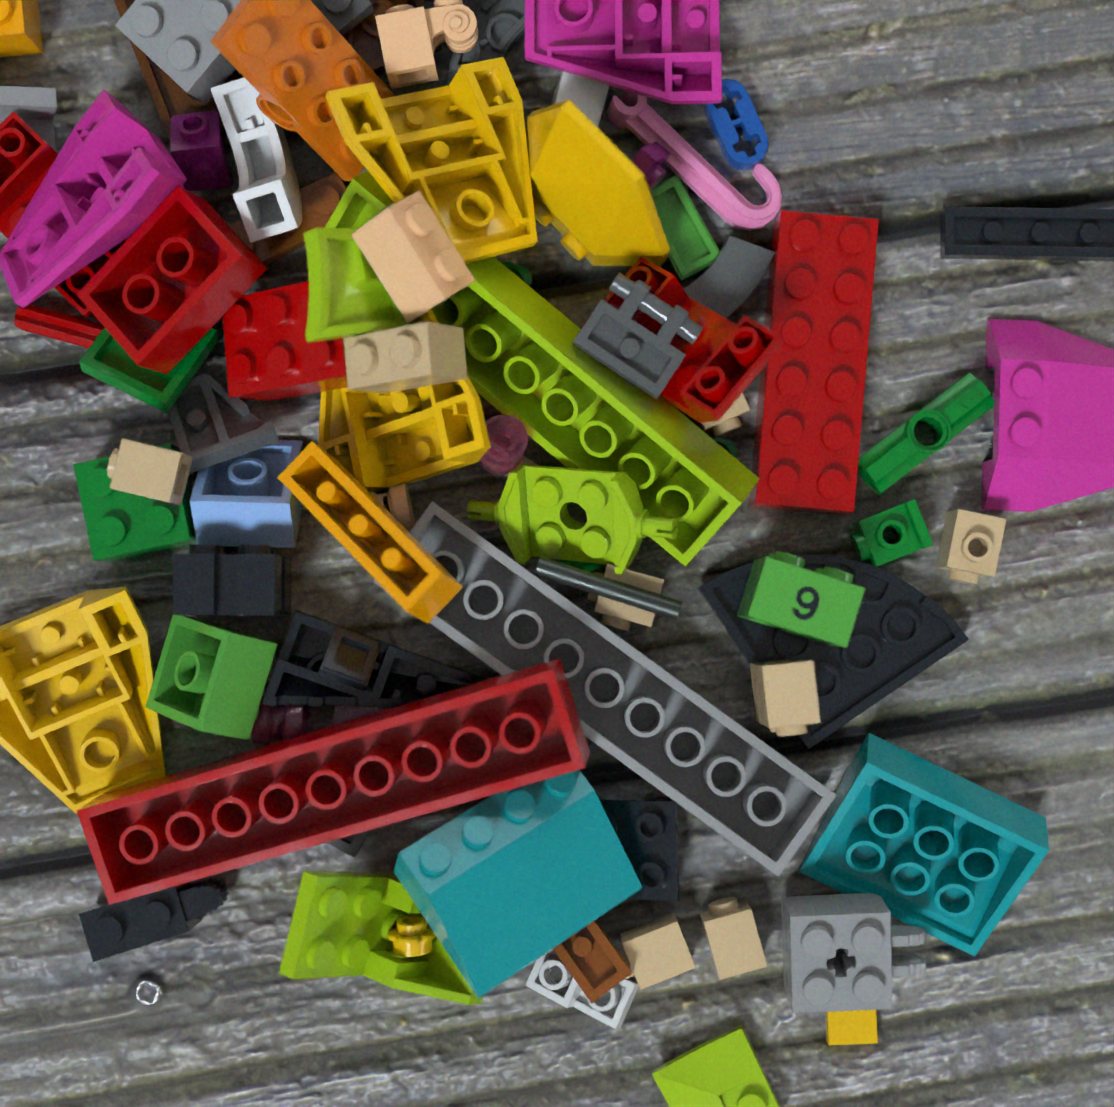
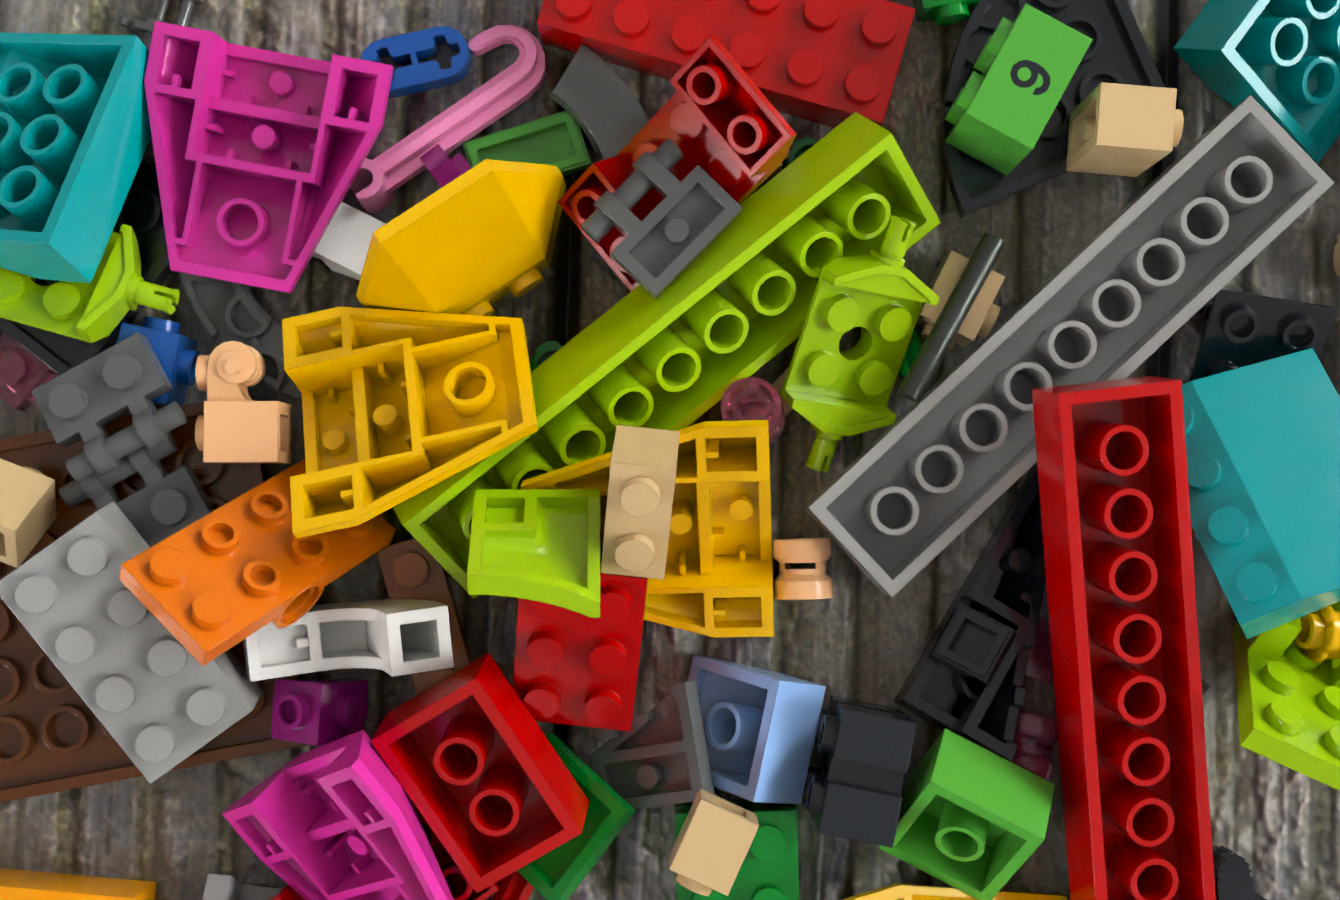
camera: 75 degrees left, 0 degrees up
light orange brick [277,441,463,624] -> none
light nougat brick [351,191,475,323] -> none

